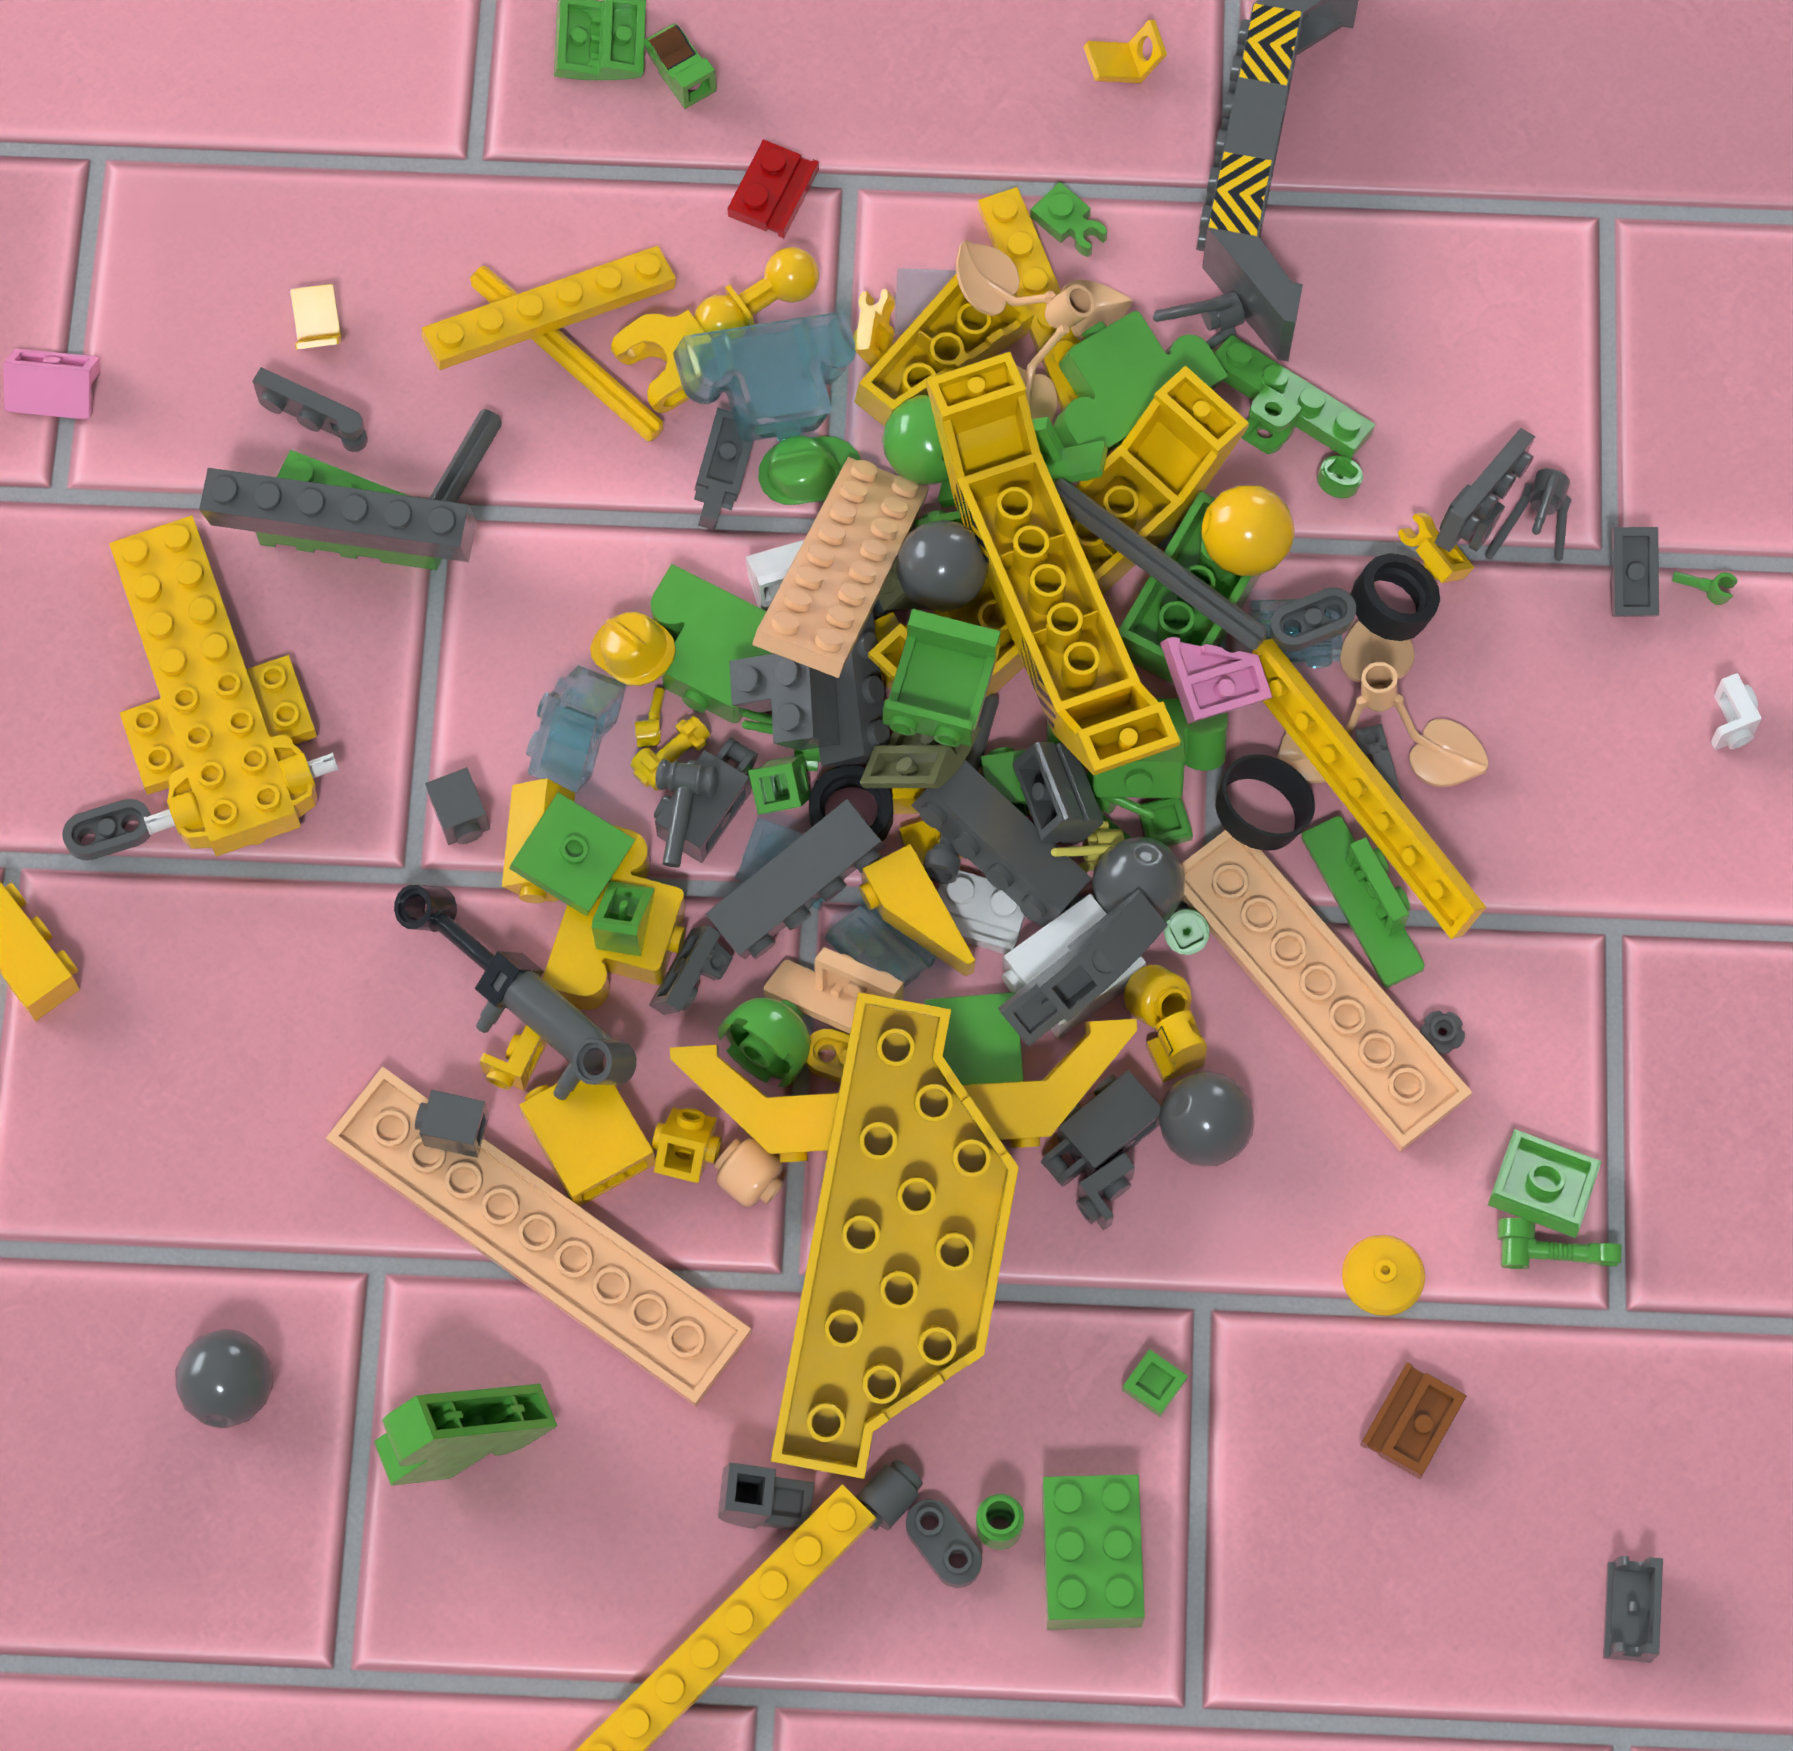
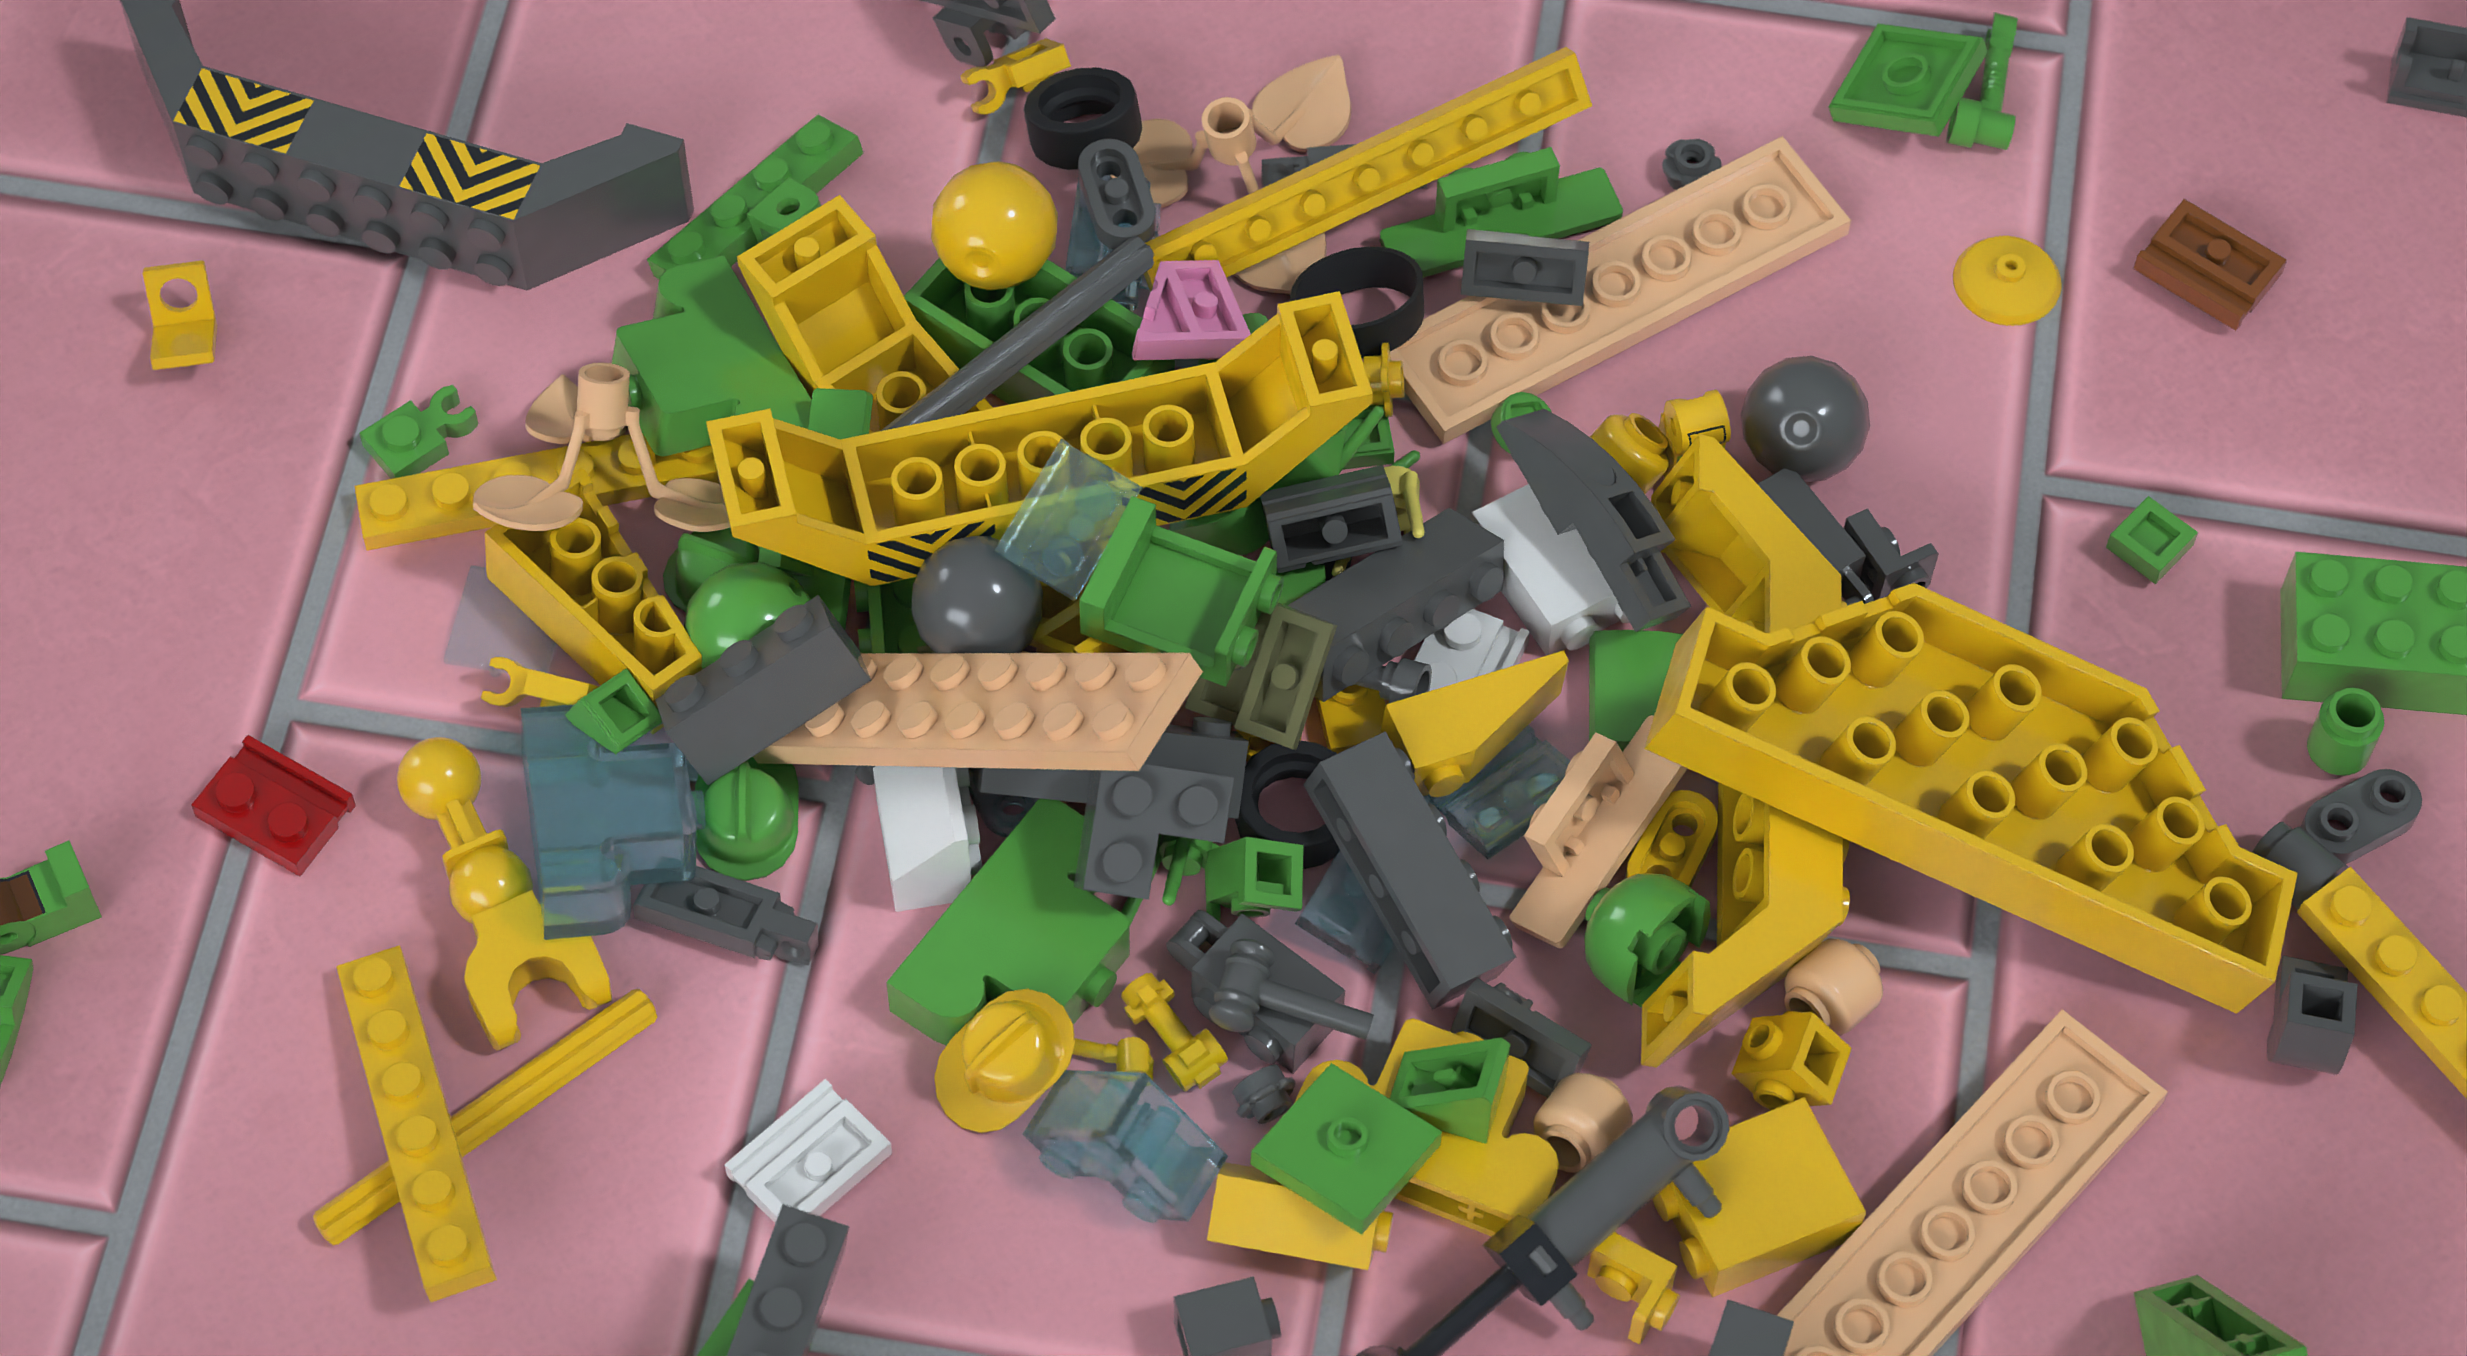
camera: 85 degrees left, 10 degrees down
dark grey axle [429,409,502,503] -> none
dark grey piece [1092,837,1185,922] -> none
dark grey plant [1153,292,1245,349] -> none
bright green tile [1317,455,1363,498] -> none
none -> bright green slope [565,668,663,755]
none -> dark grey brick [655,595,871,785]
none -> white plate [725,1079,892,1224]
none -> clear light blue plate [993,438,1143,601]
none -> dark grey plate [1232,1065,1296,1124]
none -> yellow plate [1363,343,1404,417]
none -> dark grey hinge [1461,229,1589,306]
none -> light nougat head [1533,1073,1633,1173]

